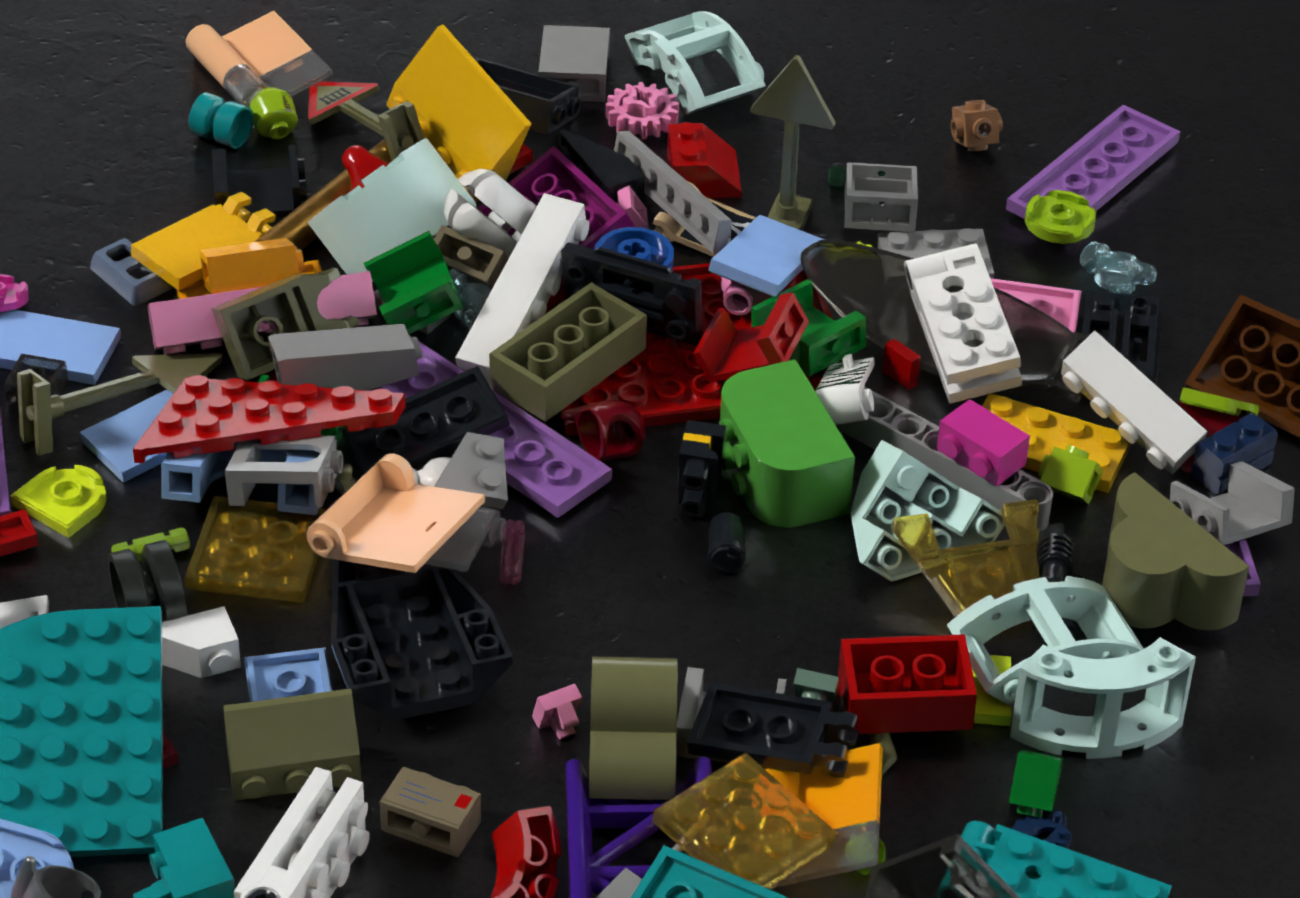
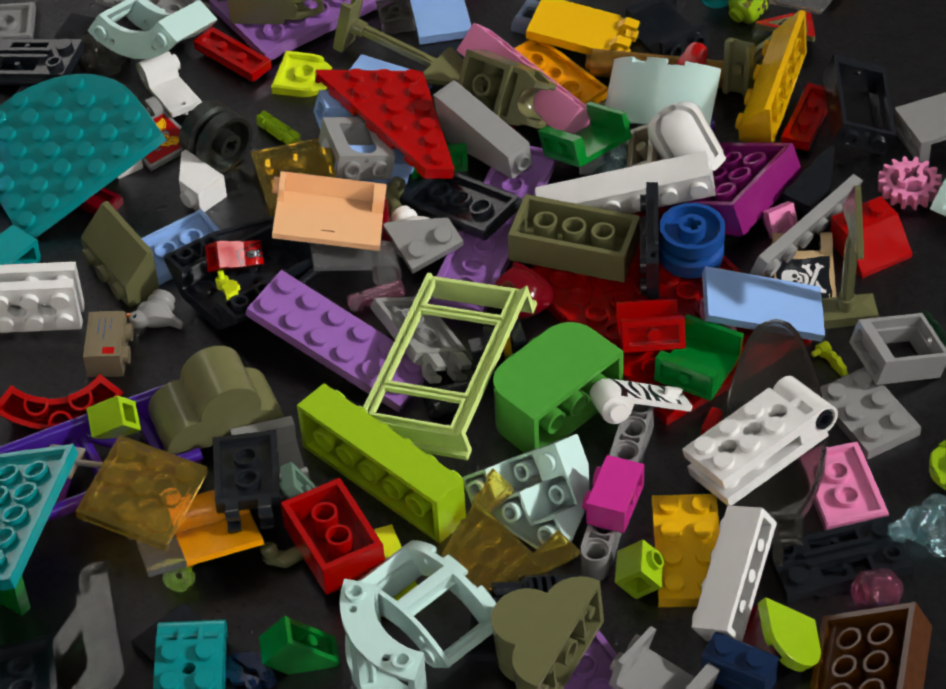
camera: 70 degrees right, 5 degrees up
light orange brick [199,238,304,294] -> none
none -> lime brick [86,395,141,439]
none -> light grey animal [126,289,184,330]
none -> red leg [205,240,264,272]
none -> neon yellow piece [215,269,241,301]
none -> medium lavender plate [246,270,426,413]
none -> lime brick [297,383,466,544]
none -> yellowish green piece [363,272,537,460]
none -> light grey tile [370,297,472,384]
none -> clear pink head [851,568,903,610]

